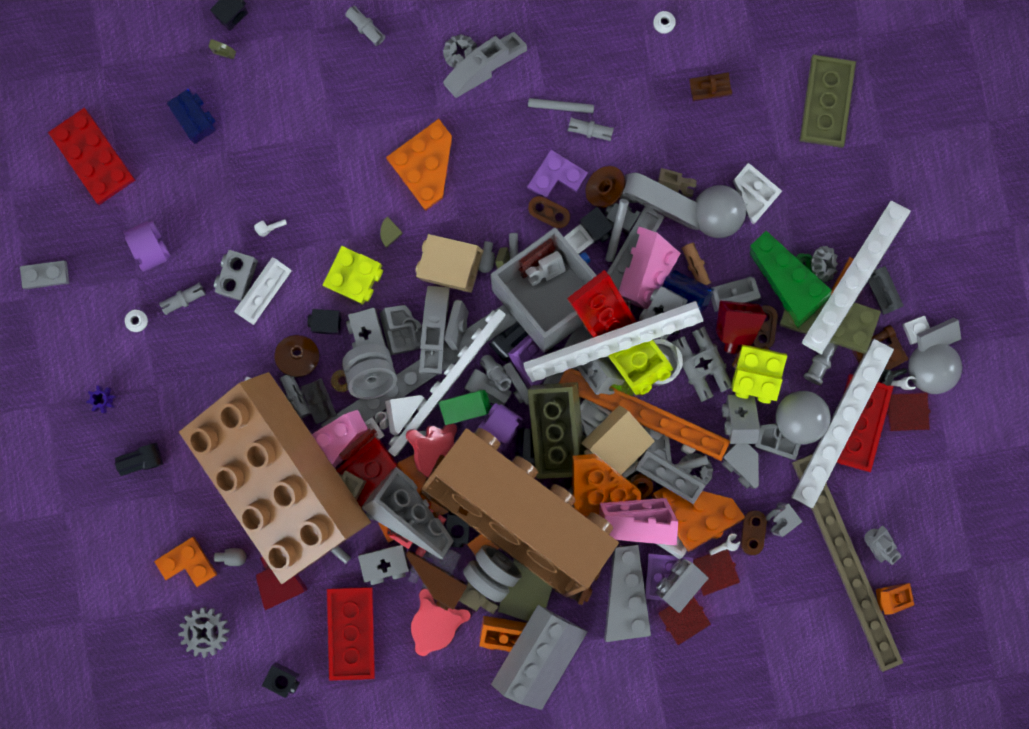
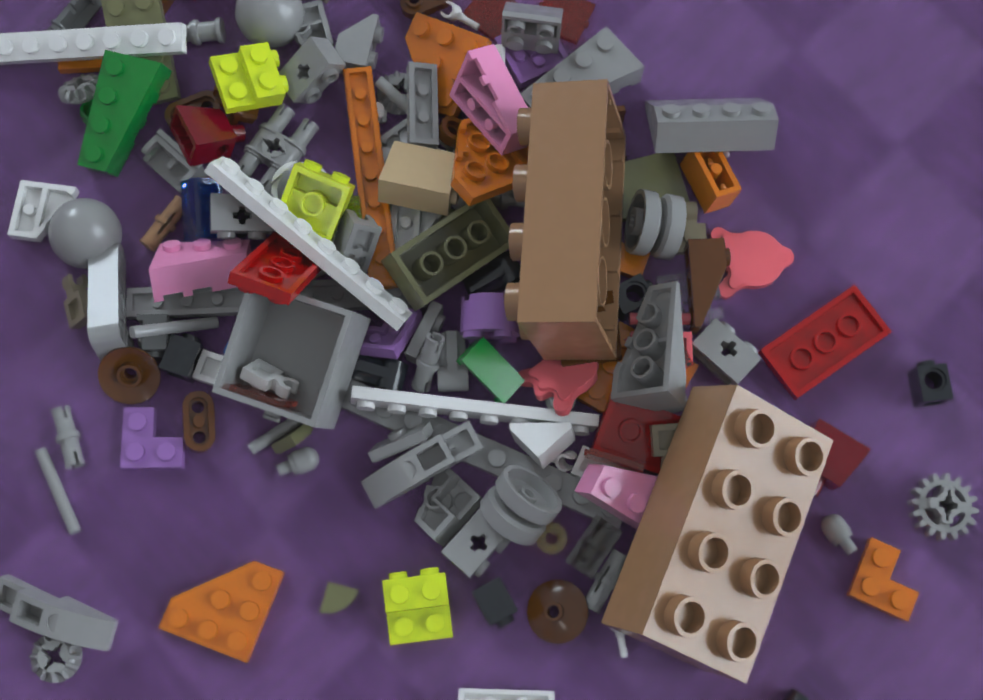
camera: 120 degrees left, 10 degrees down
tan brick [416,234,484,293] -> none

